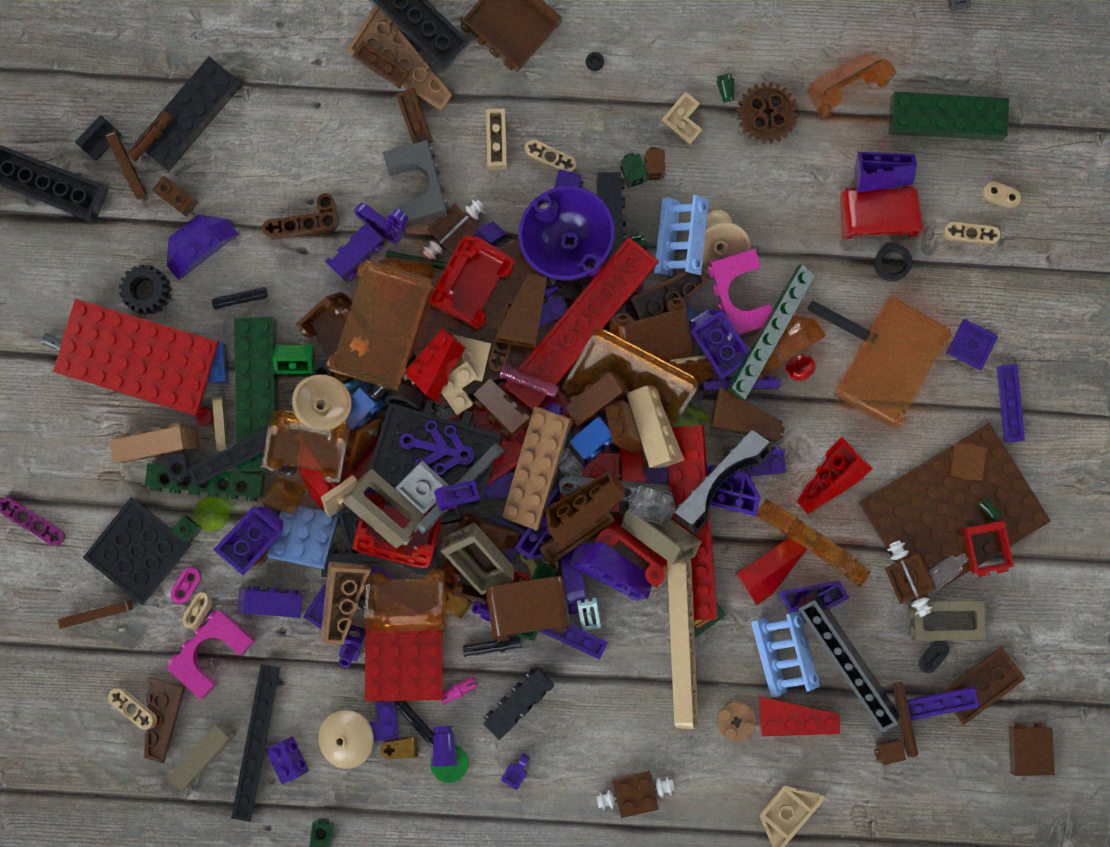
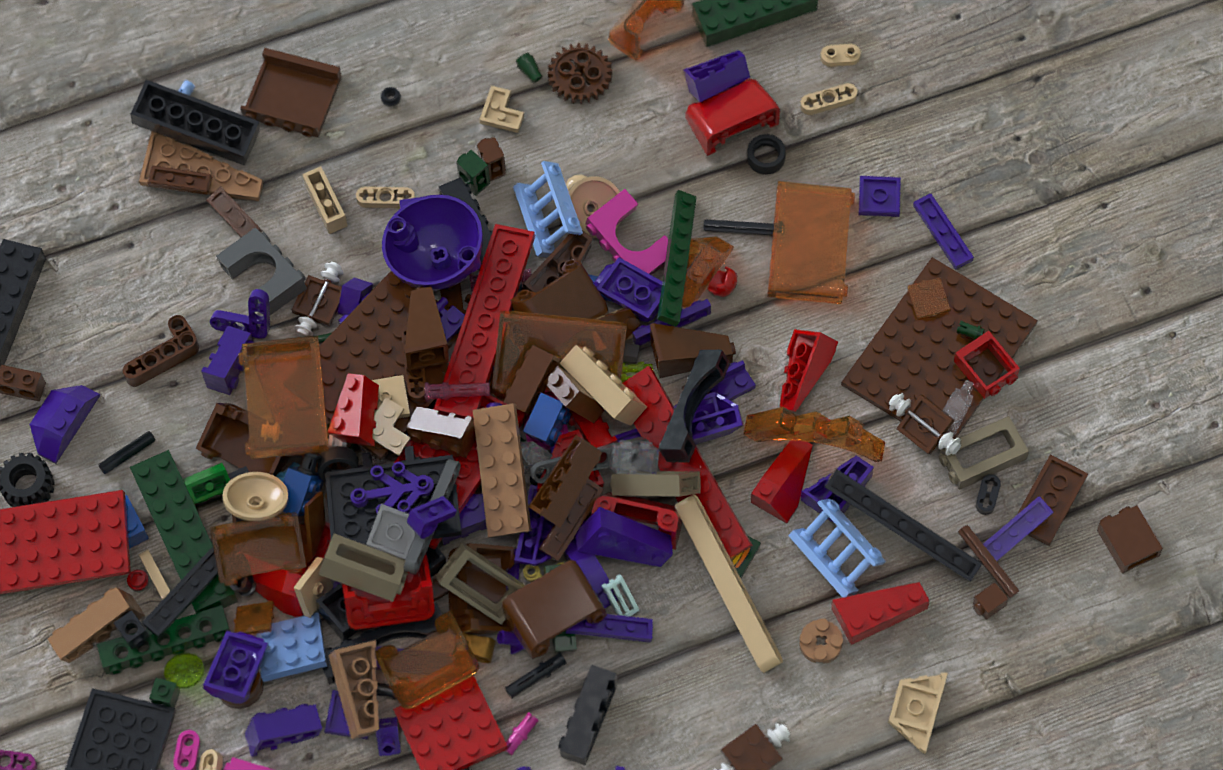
camera: 25 degrees left, 20 degrees down
red windscreen [429,236,516,329] -> none

